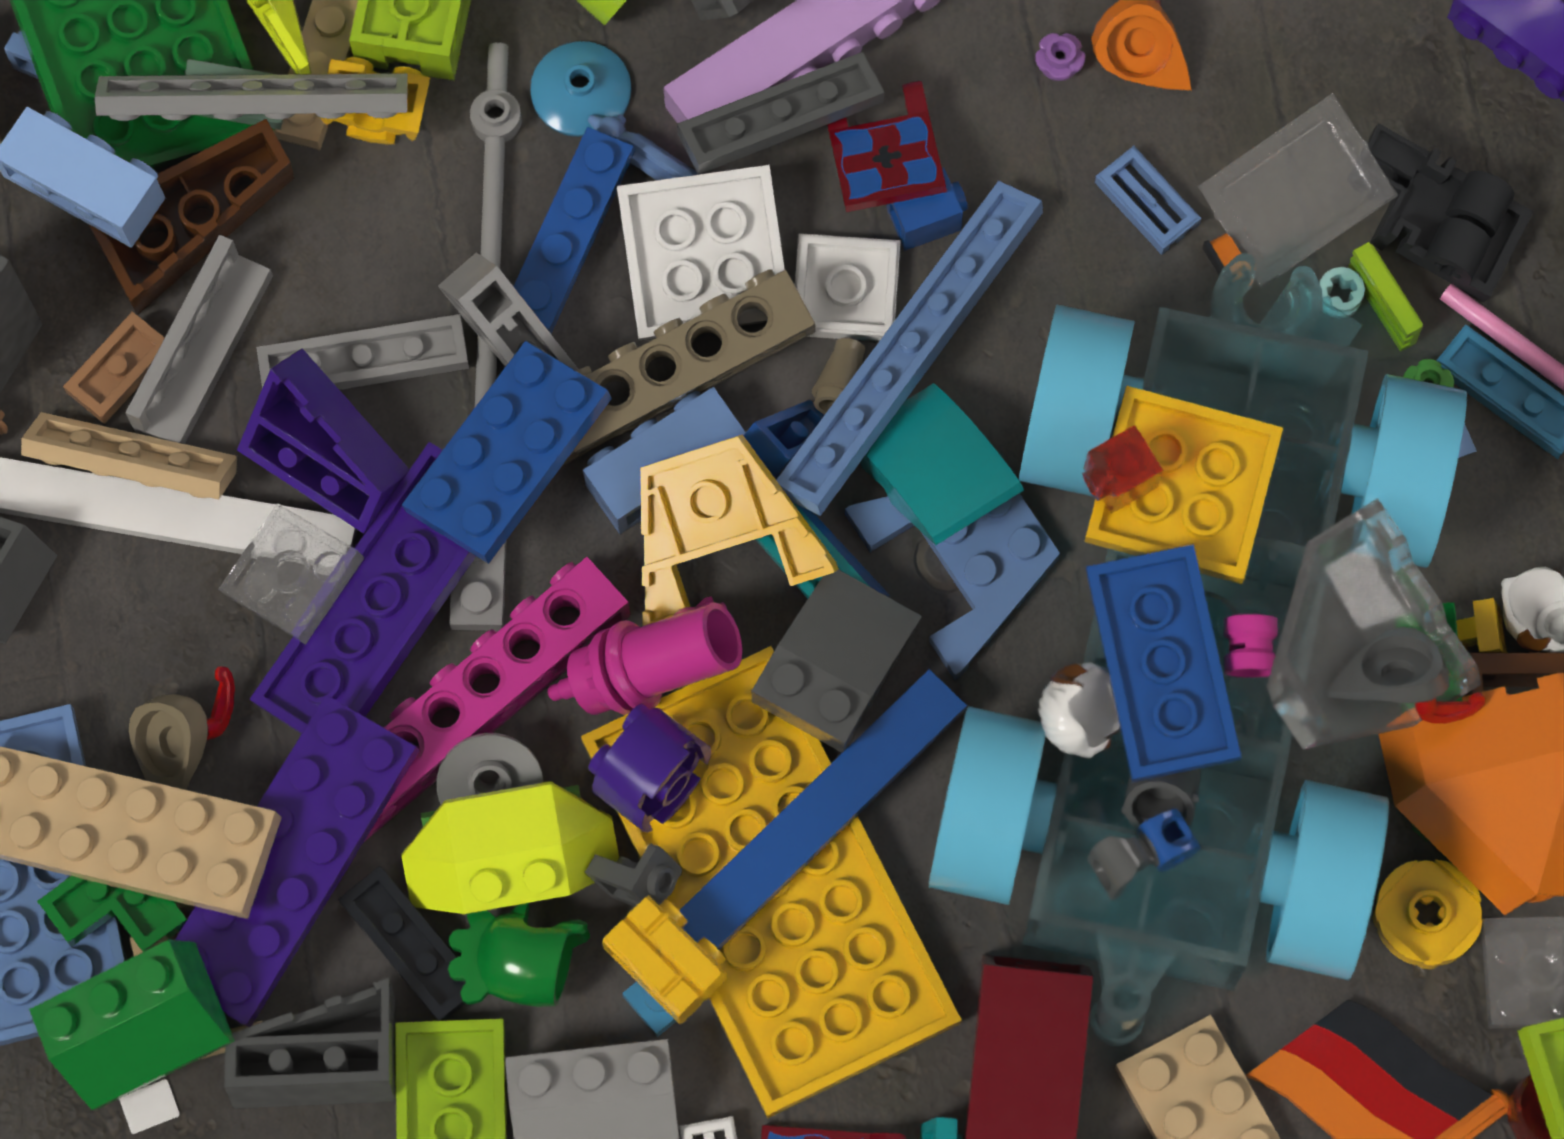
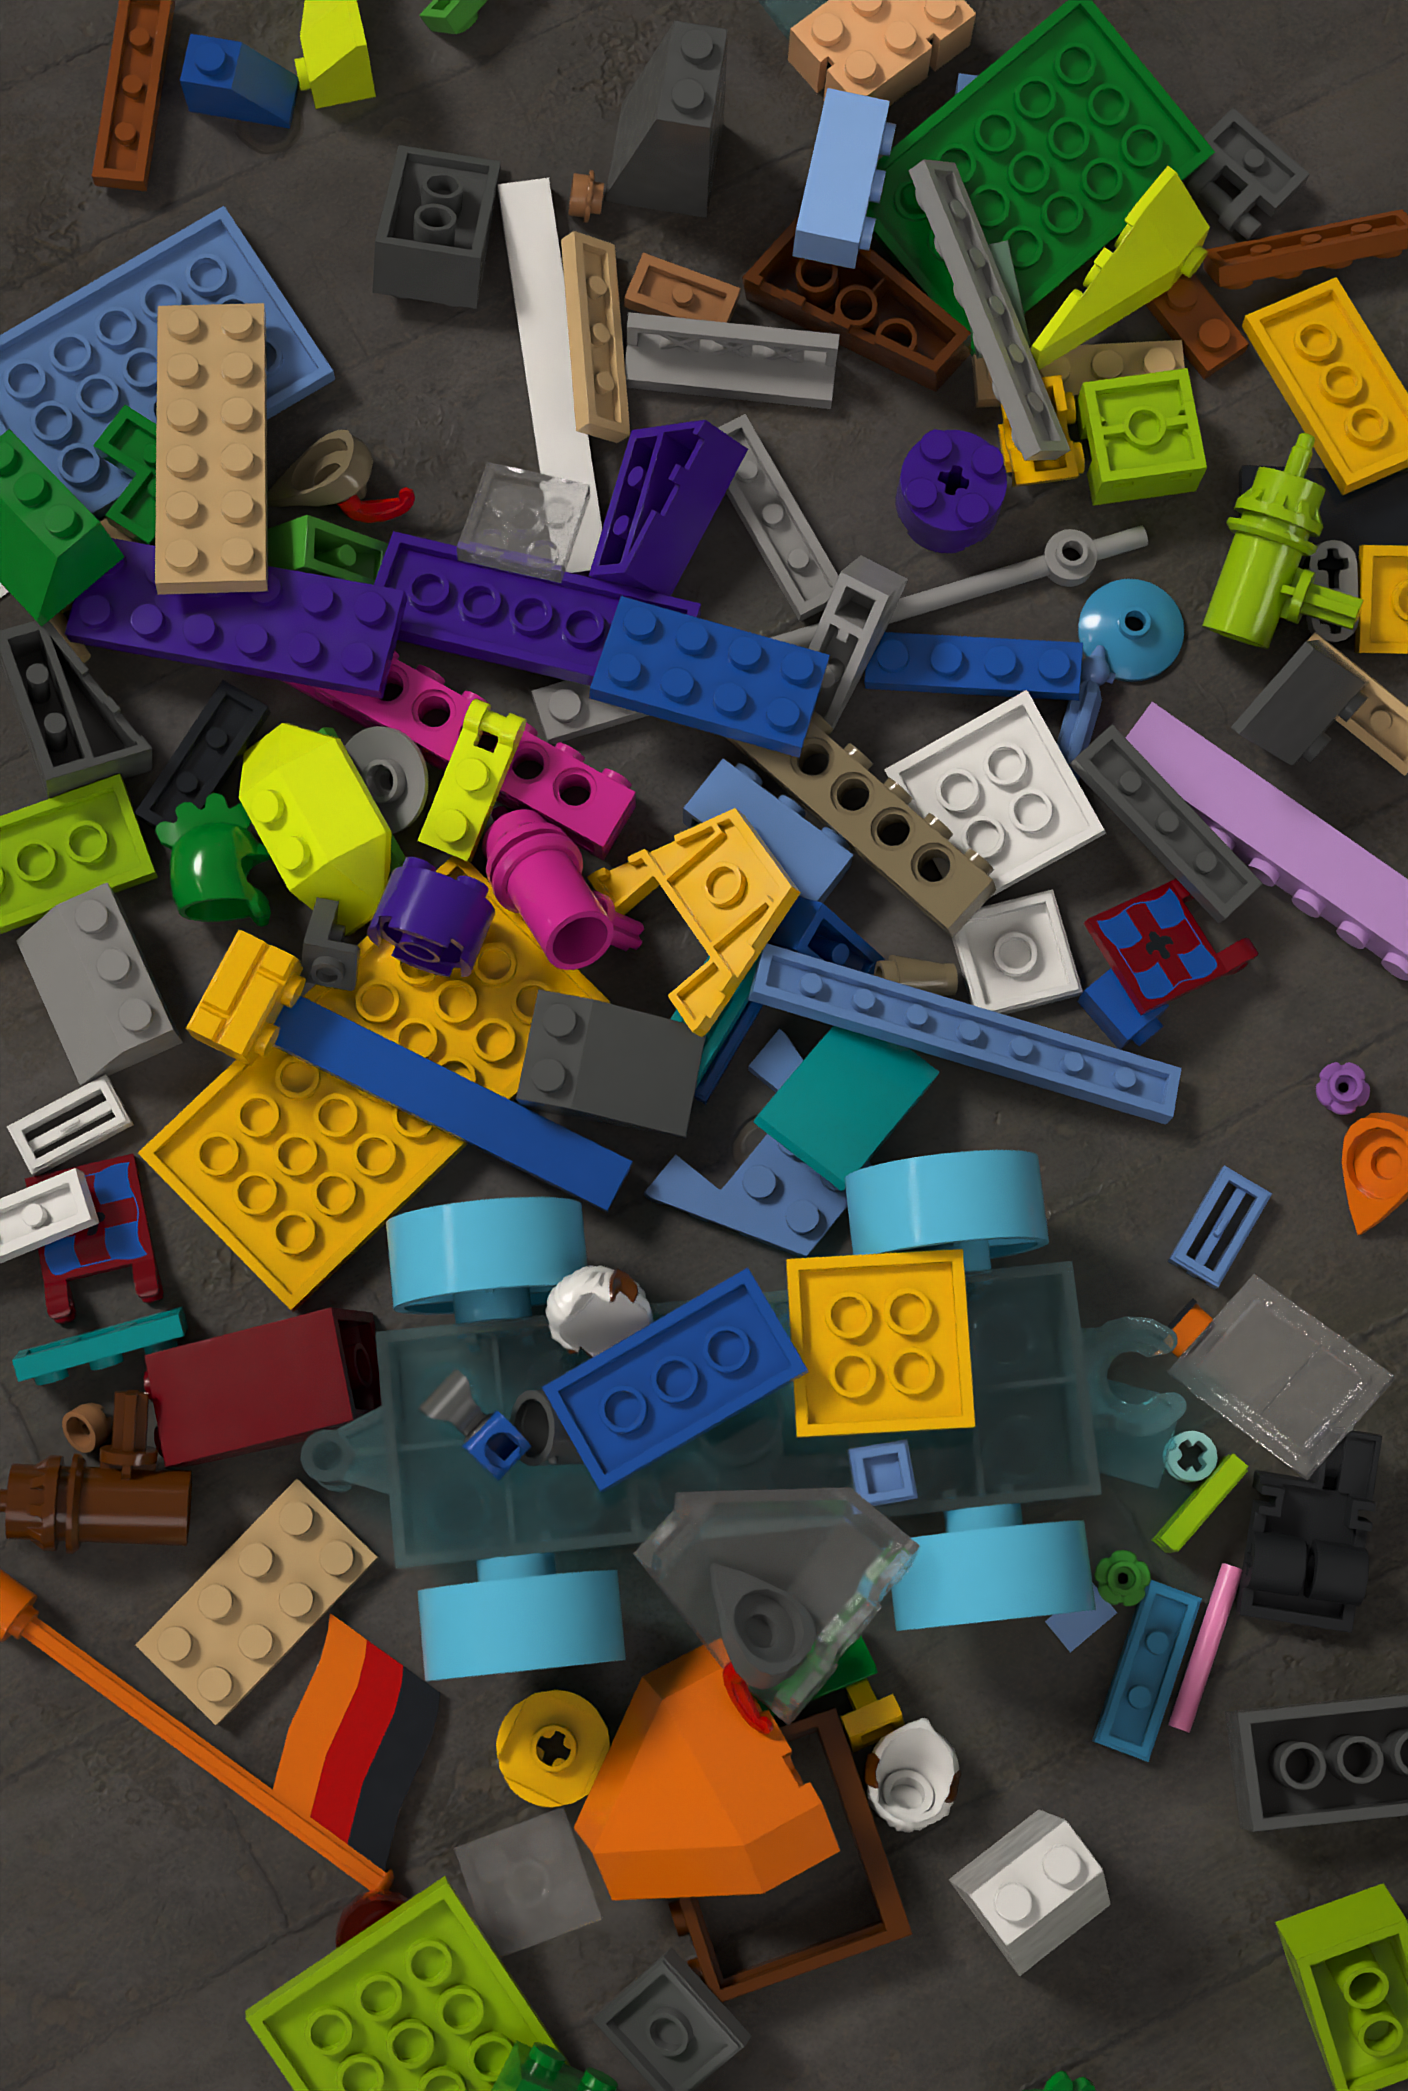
camera: 65 degrees right, 5 degrees up
clear red brick [1082,425,1164,514] -> none
dark pink wheel [1224,614,1278,678] -> none
none -> bright green slope [268,515,388,585]
none -> neon yellow plate [417,698,526,862]
none -> medium blue tile [847,1439,918,1509]
none -> dark purple brick [895,429,1007,553]

